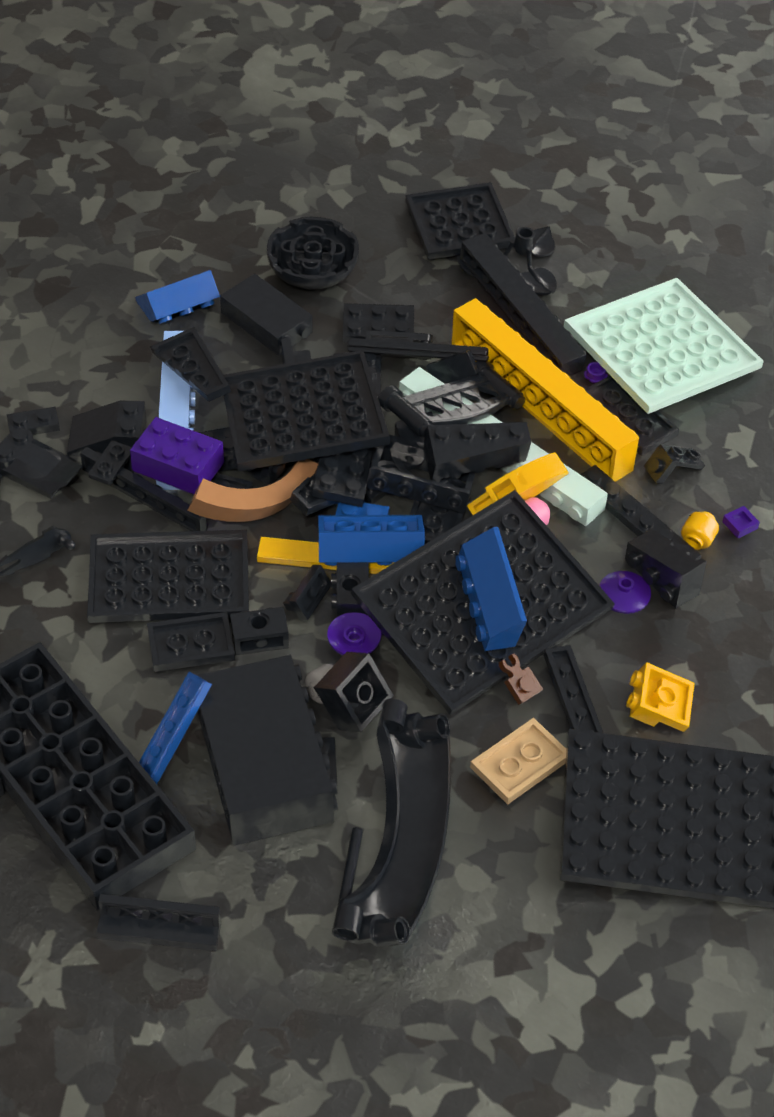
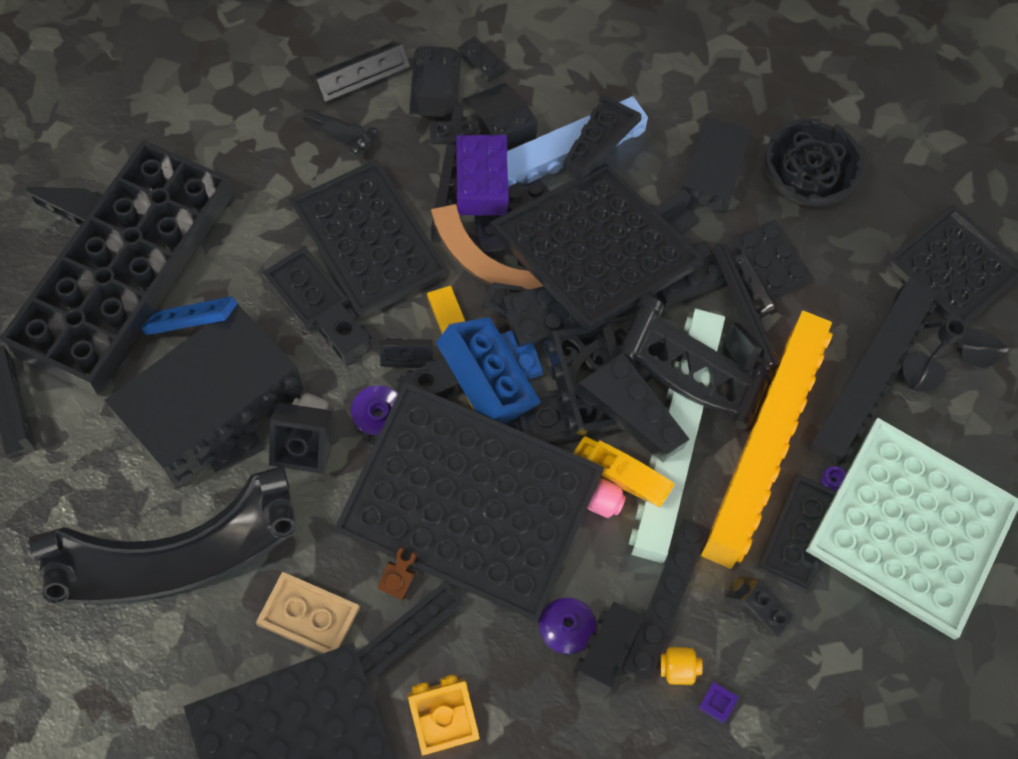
camera: 60 degrees right, 15 degrees up
blue slope [135,270,220,324] -> none
black bar [338,827,363,902] -> none
blue slope [456,527,527,651] -> none

